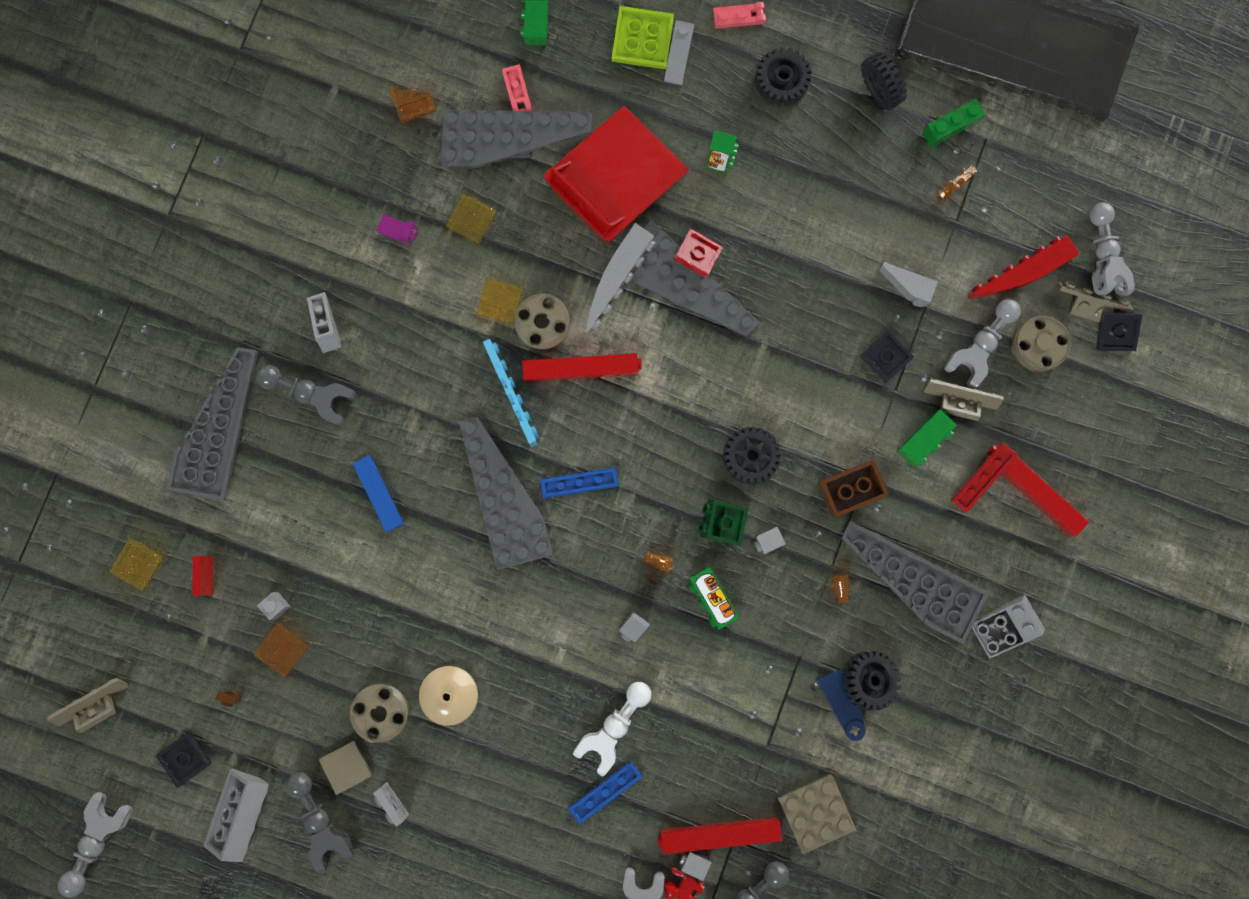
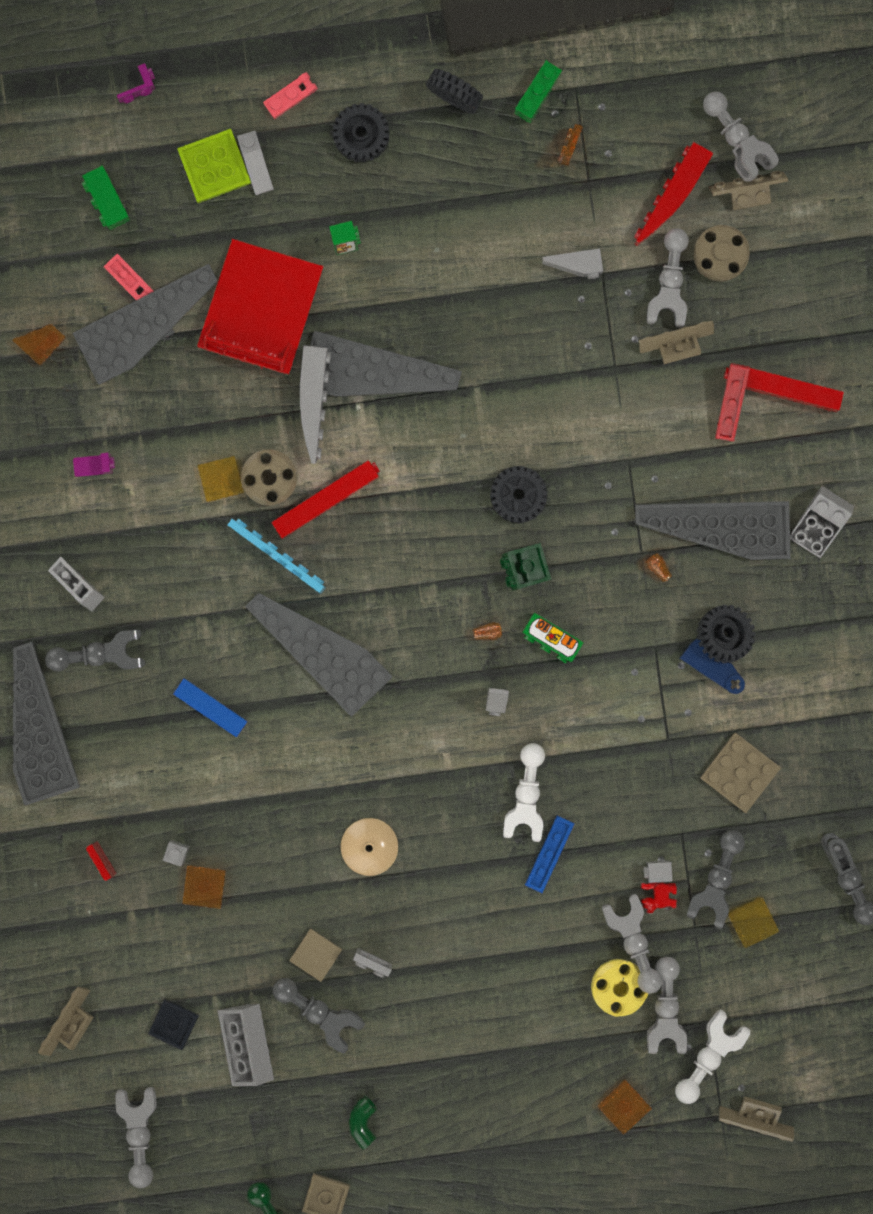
camera: 20 degrees left, 5 degrees up
clear yellow plate [109,538,165,591] -> none
reddish brown plate [215,690,242,707] -> none
dark tan piece [350,683,409,743] -> none
clear yellow tile [446,194,497,245] -> none
blue tile [540,467,619,499] -> none
red brick [657,817,782,854] -> none
tile [674,229,723,278] -> none
light grey brick [753,527,786,554] -> none
reddish brown brick [817,460,889,518] -> none
black tile [860,330,914,383] -> none
green brick [896,409,957,467] -> none
black tile [1096,312,1143,351] -> none

